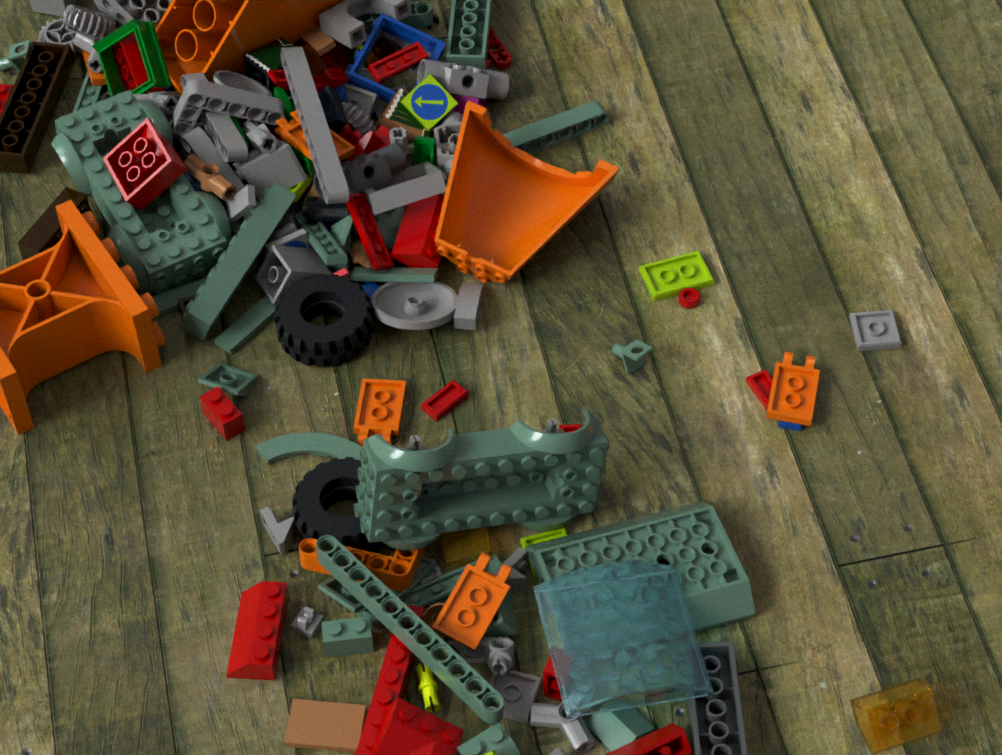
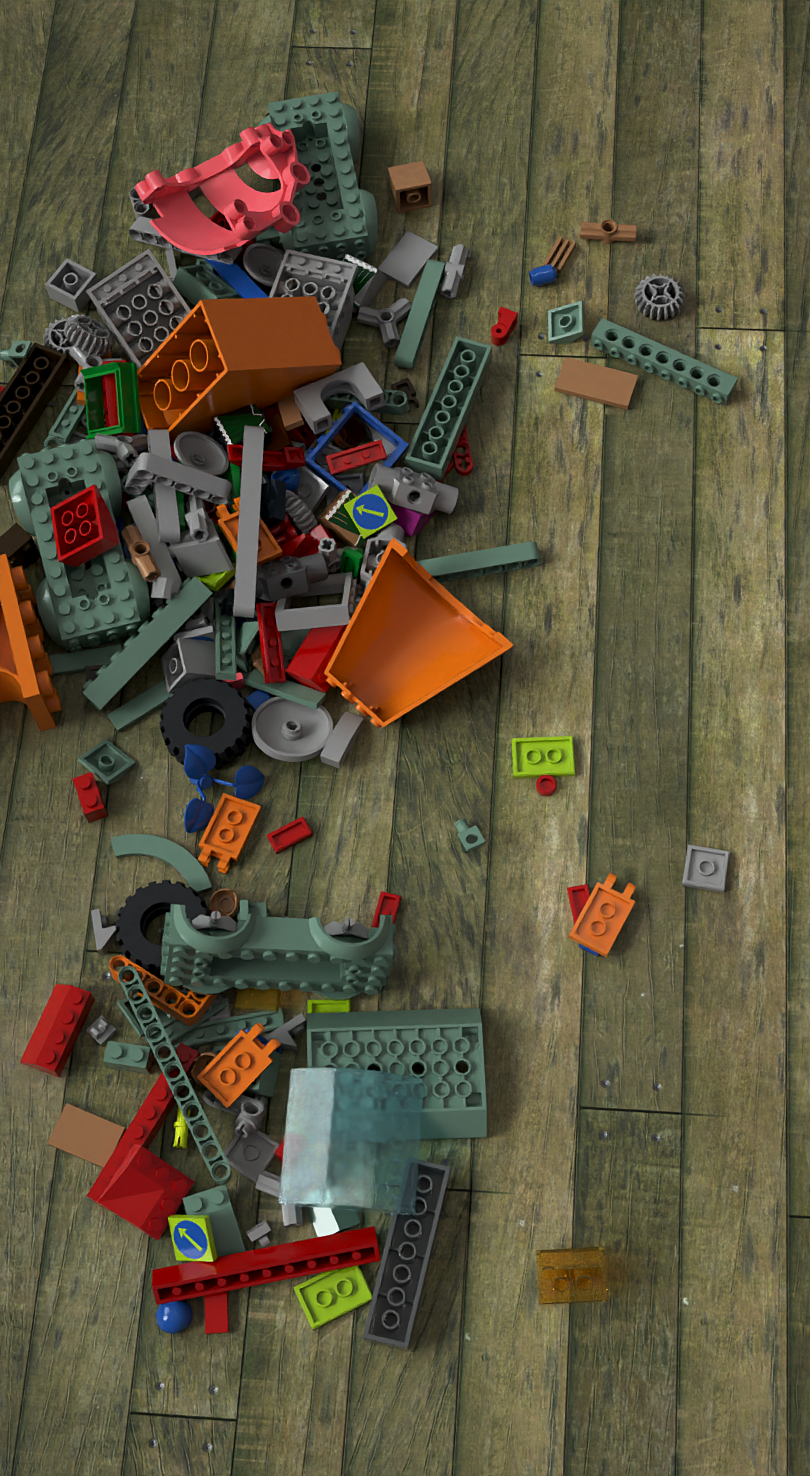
camera: 20 degrees right, 15 degrees up
none -> blue plant [184,744,264,833]

